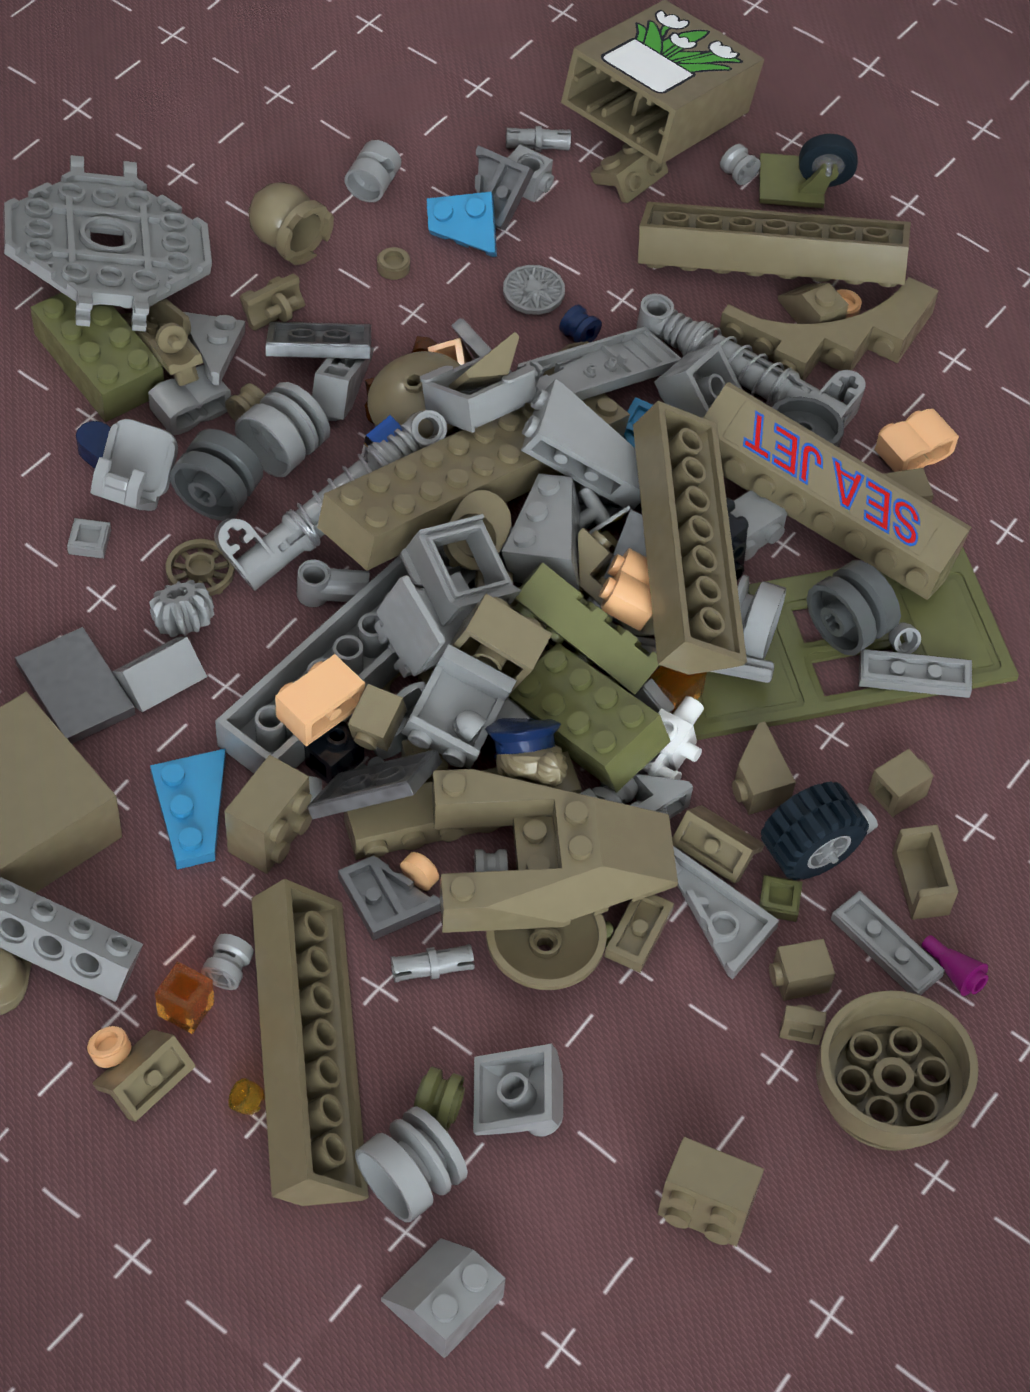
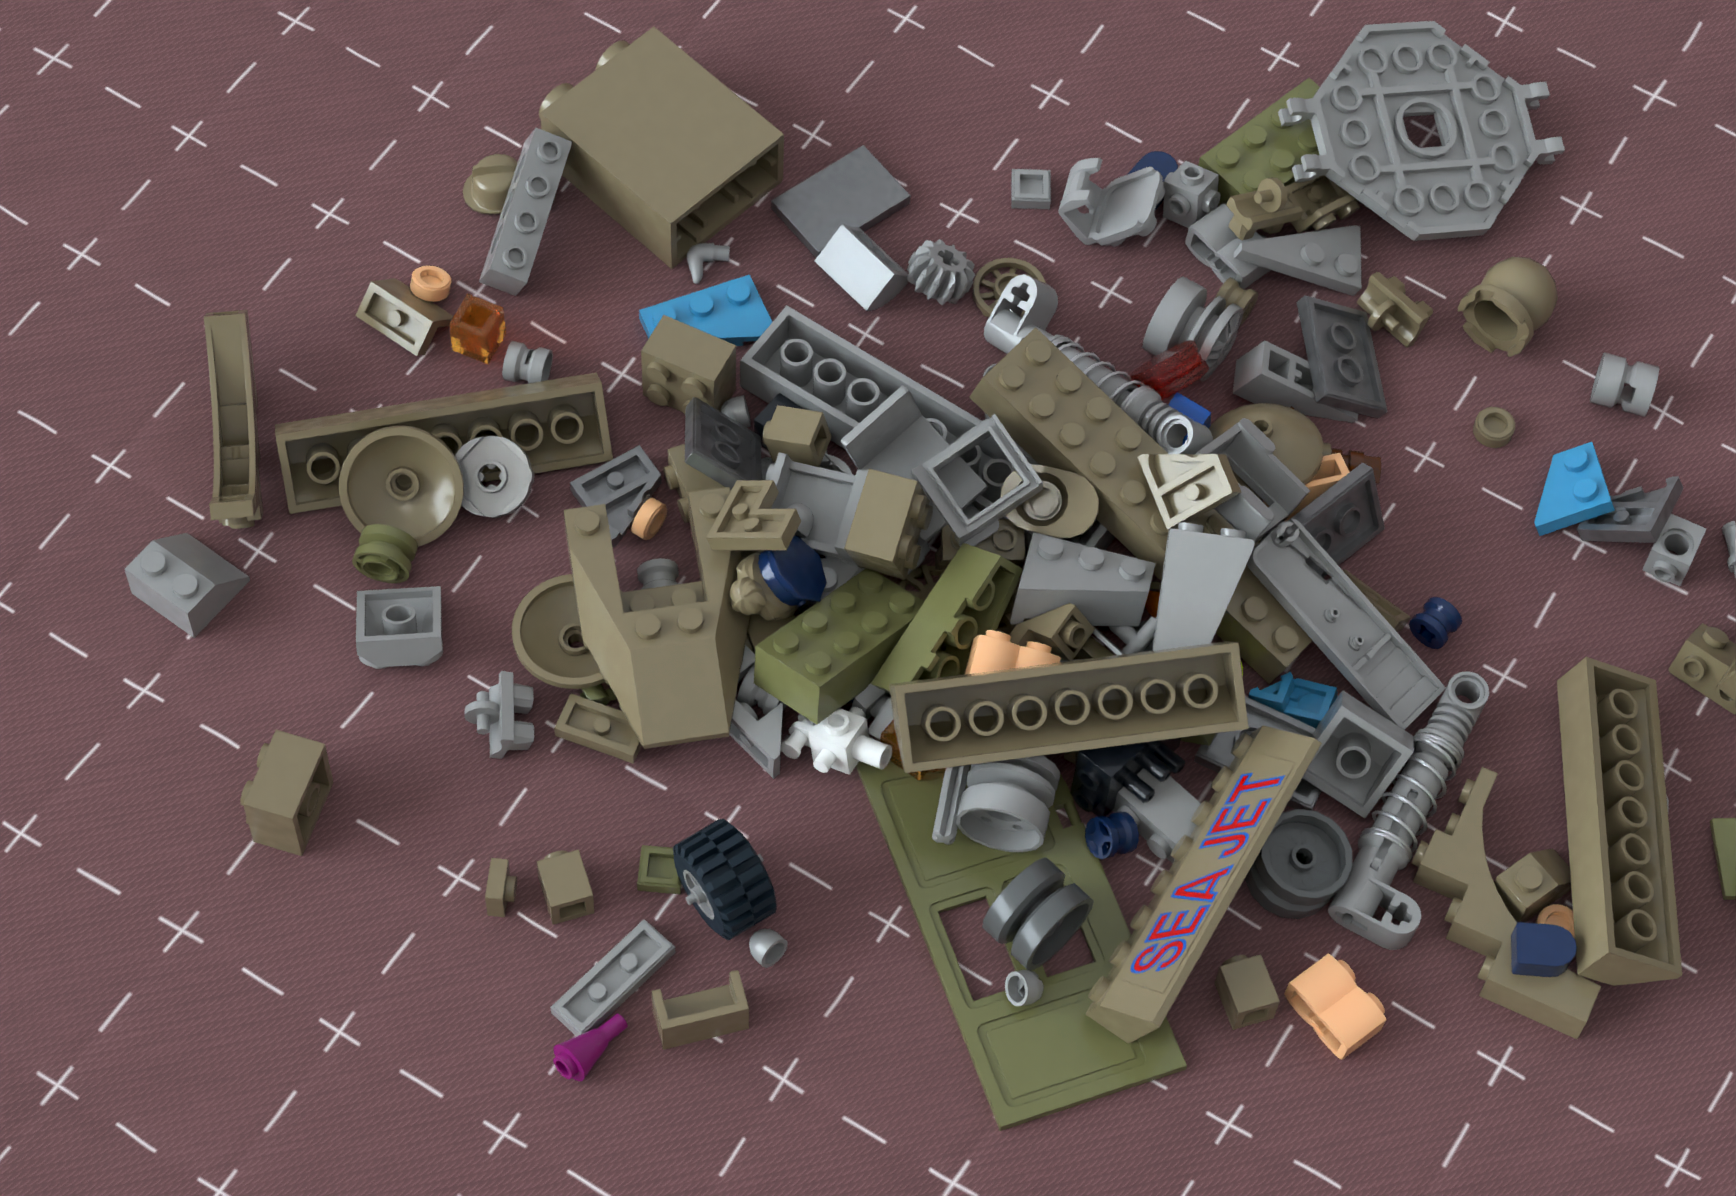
camera: 85 degrees right, 5 degrees up
dark grey wheel [170,428,263,521] -> none
clear yellow hinge [228,1078,265,1115] -> none
light nougat brick [275,654,365,746] -> none
light grey wheel [355,1106,468,1223] -> none
light grey pin [391,944,475,983] -> none
dark tan slope [448,332,519,391] -> none
light grey wheel [503,265,565,315] -> none
dark tan panel [672,805,765,884] -> none
light grey wing [673,846,779,979] -> none
dark tan slope [732,721,796,815] -> none
dark tan wheel [816,990,978,1151] -> none
light grey tile [859,649,972,698] -> none
dark tan brick [868,749,934,817] -> none
none -> dark tan arch [204,309,264,529]
none -> dark tan dish [339,426,464,546]
none -> light grey plate [455,436,535,518]
none -> light grey hips [464,671,534,759]
none -> light grey animal [687,243,730,284]
none -> dark tan plate [706,480,801,551]
none -> dark blue wheel [1085,811,1139,859]
none -> clear red head [1129,340,1209,400]
none -> wing [1137,454,1242,530]
none -> light grey brick [1163,161,1220,228]
none -> dark blue piece [1511,922,1577,977]

